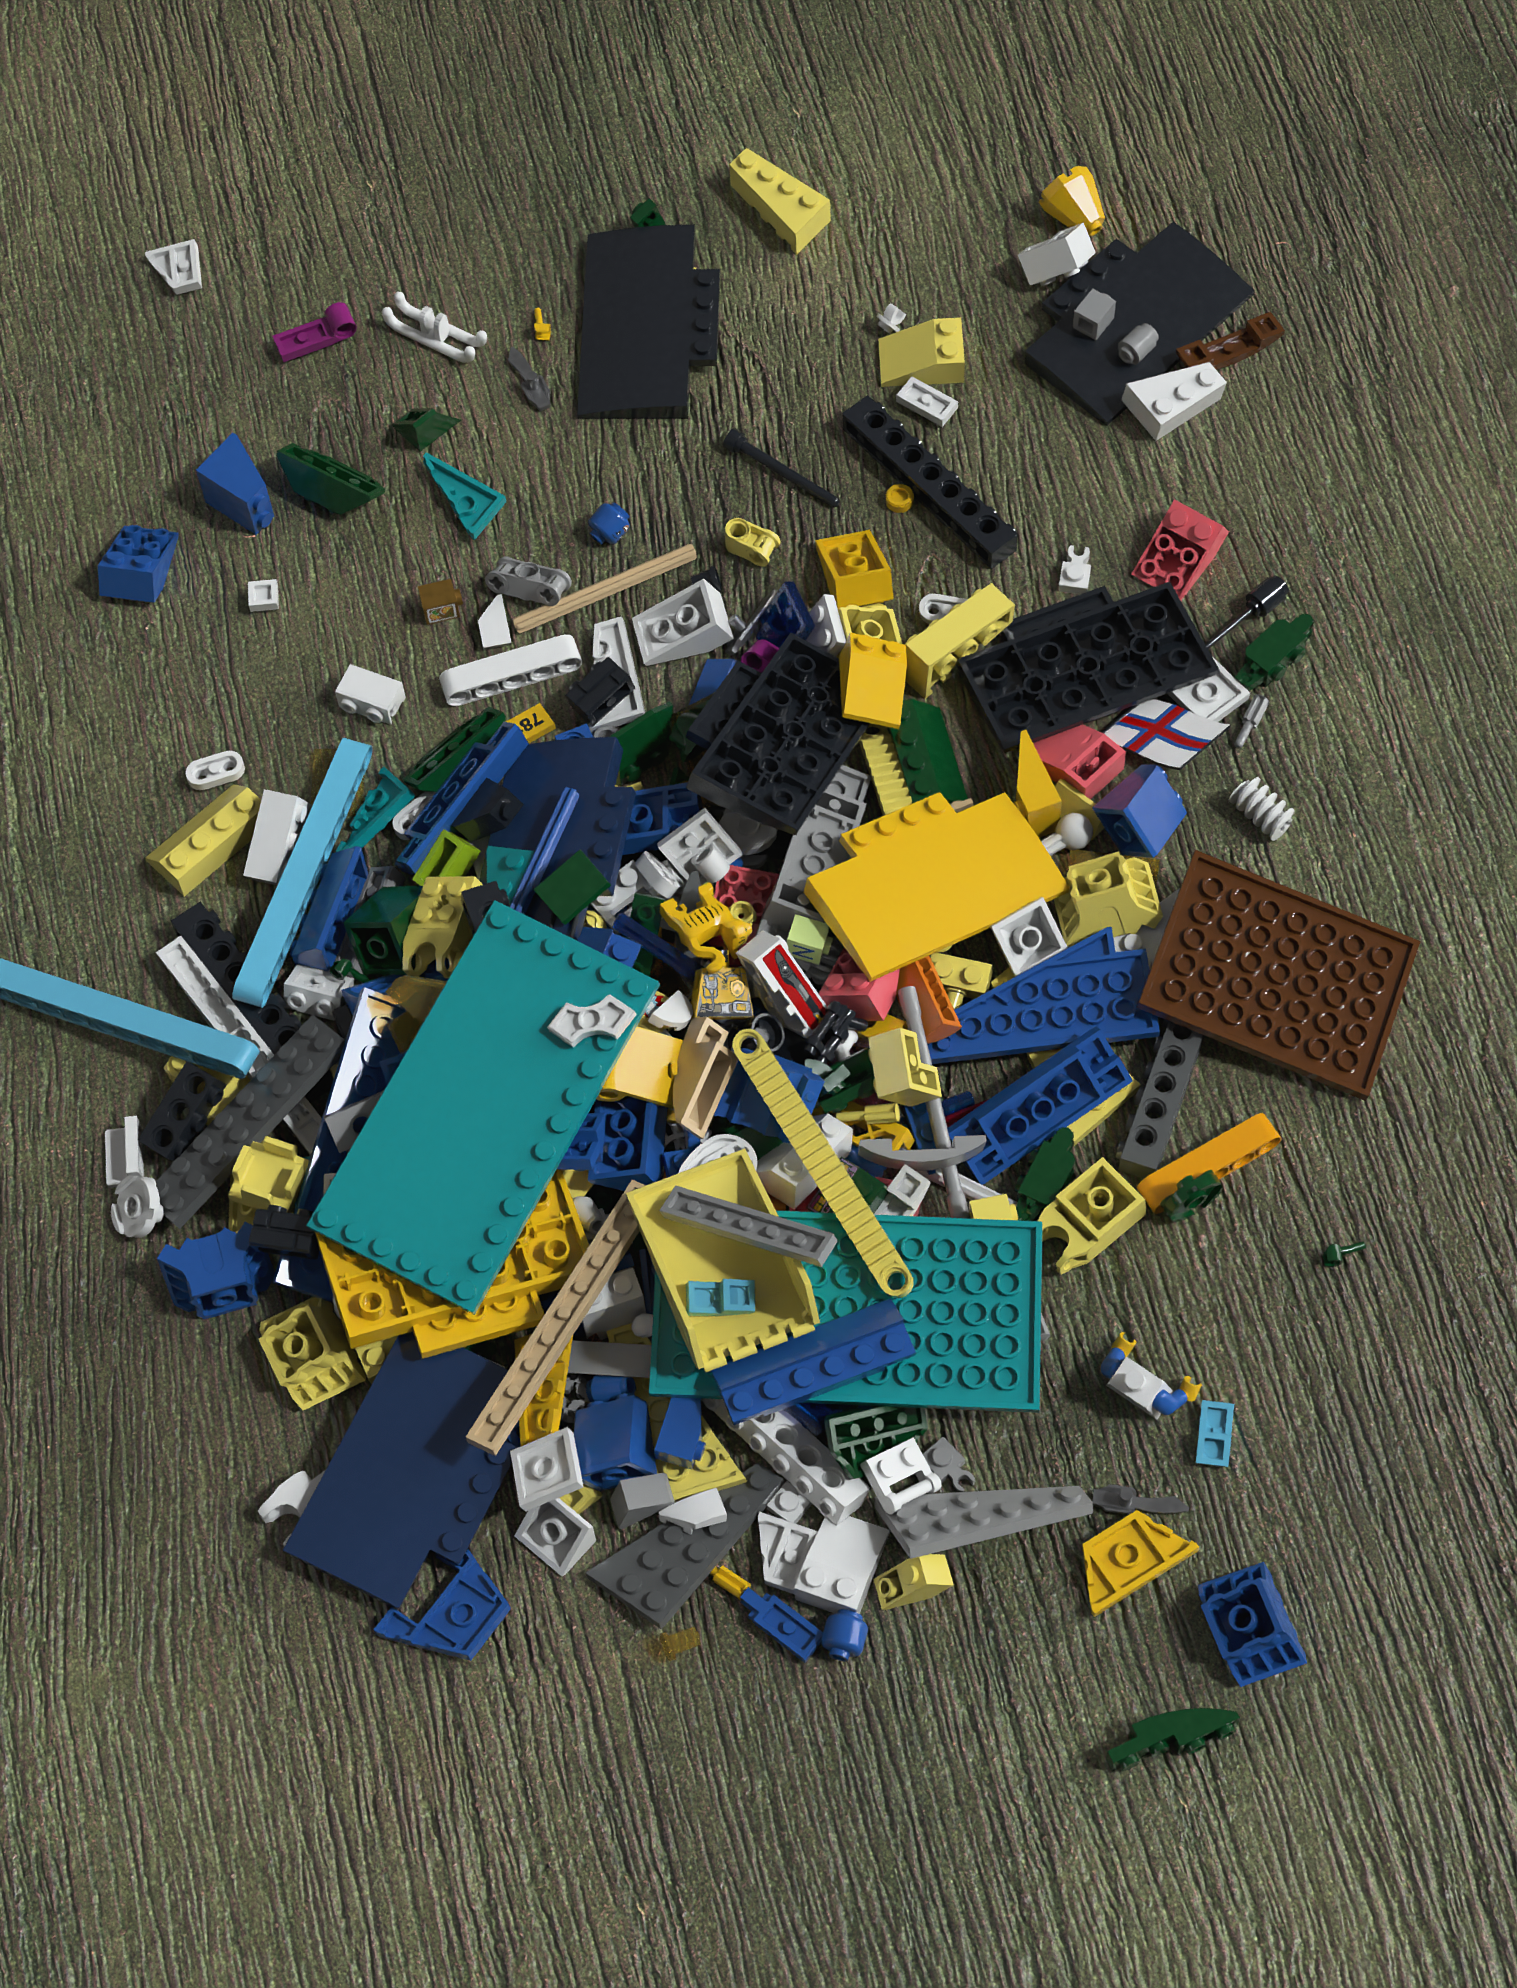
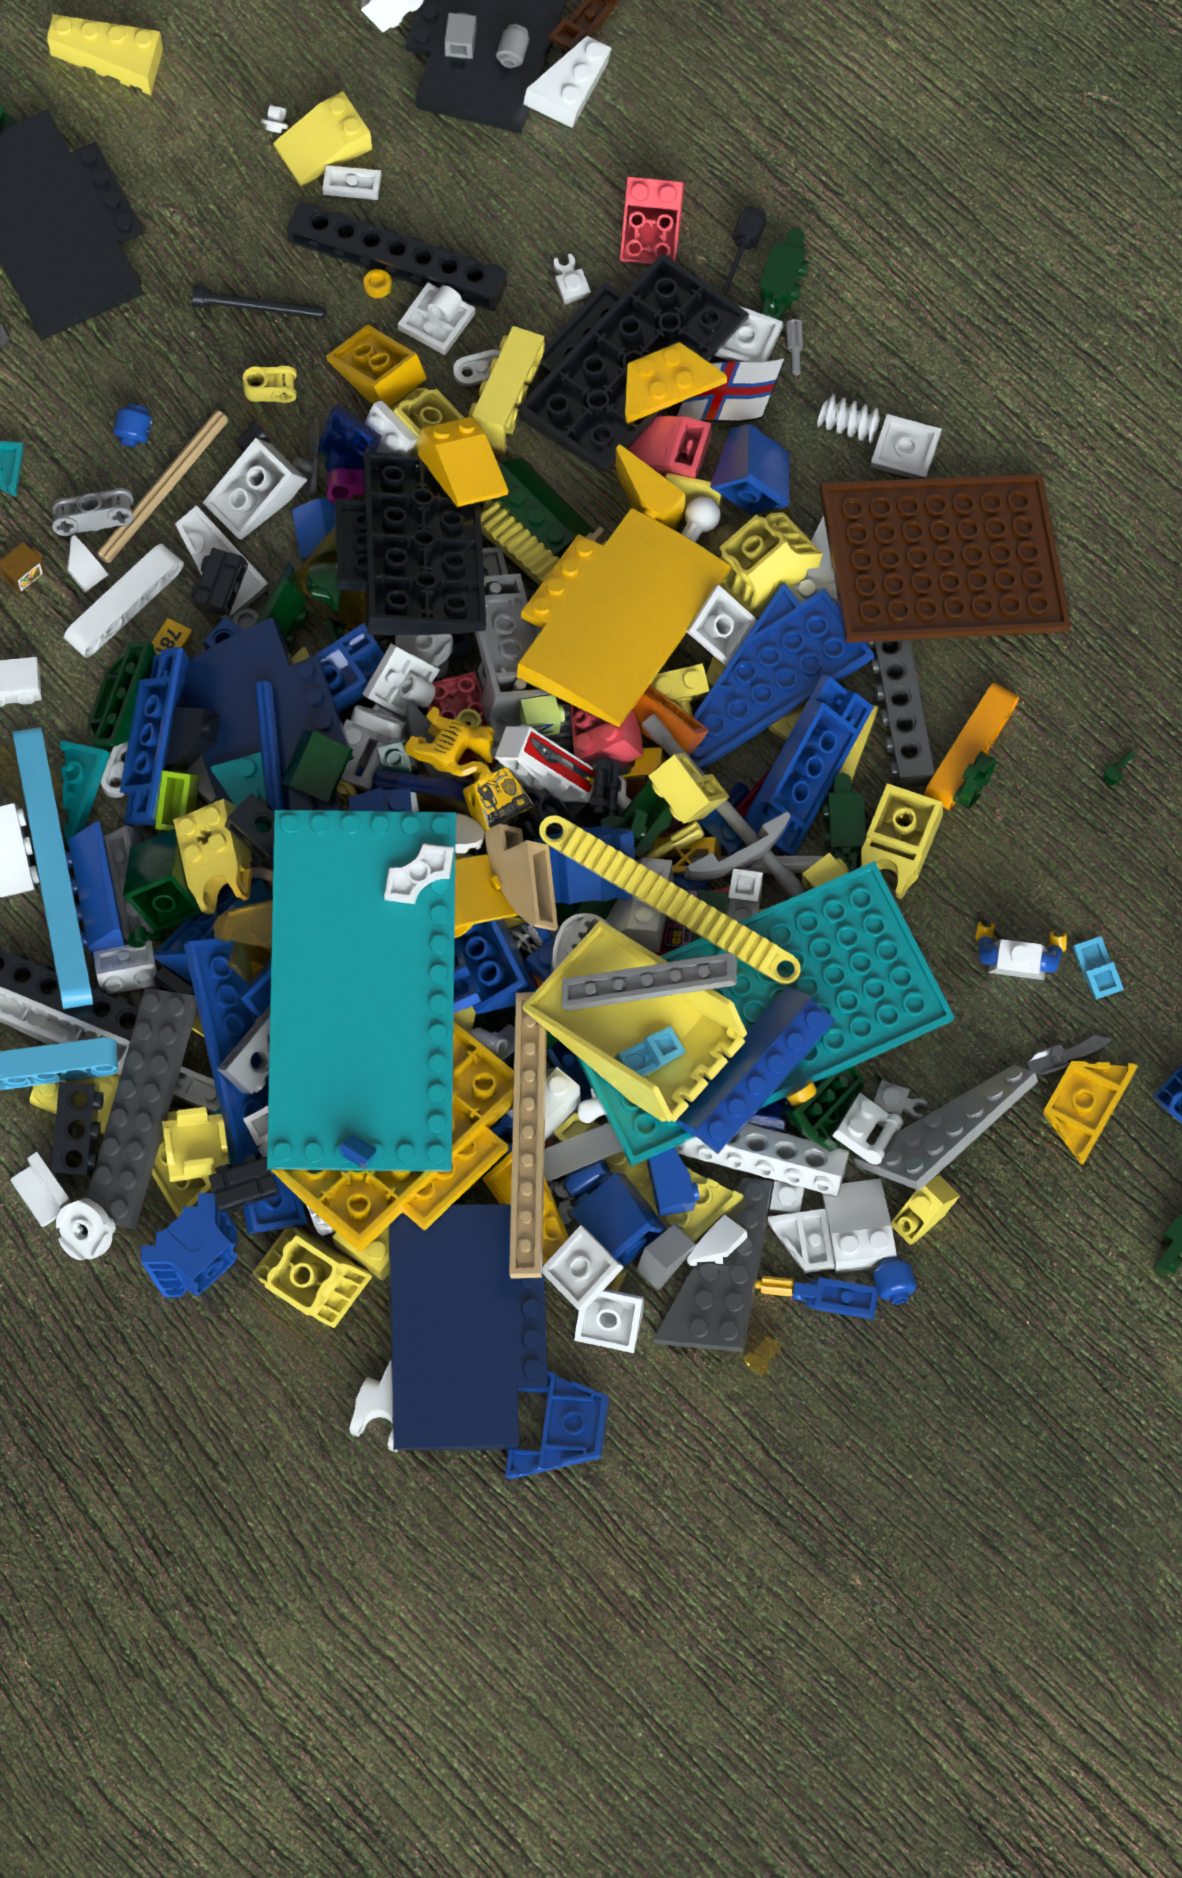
camera: 30 degrees left, 5 degrees up
none -> blue slope [340,1135,377,1169]
none -> white plate [398,282,475,355]
none -> yellow wing [625,342,727,424]
none -> yellow tile [786,1080,817,1106]
none -> white plate [871,414,942,479]

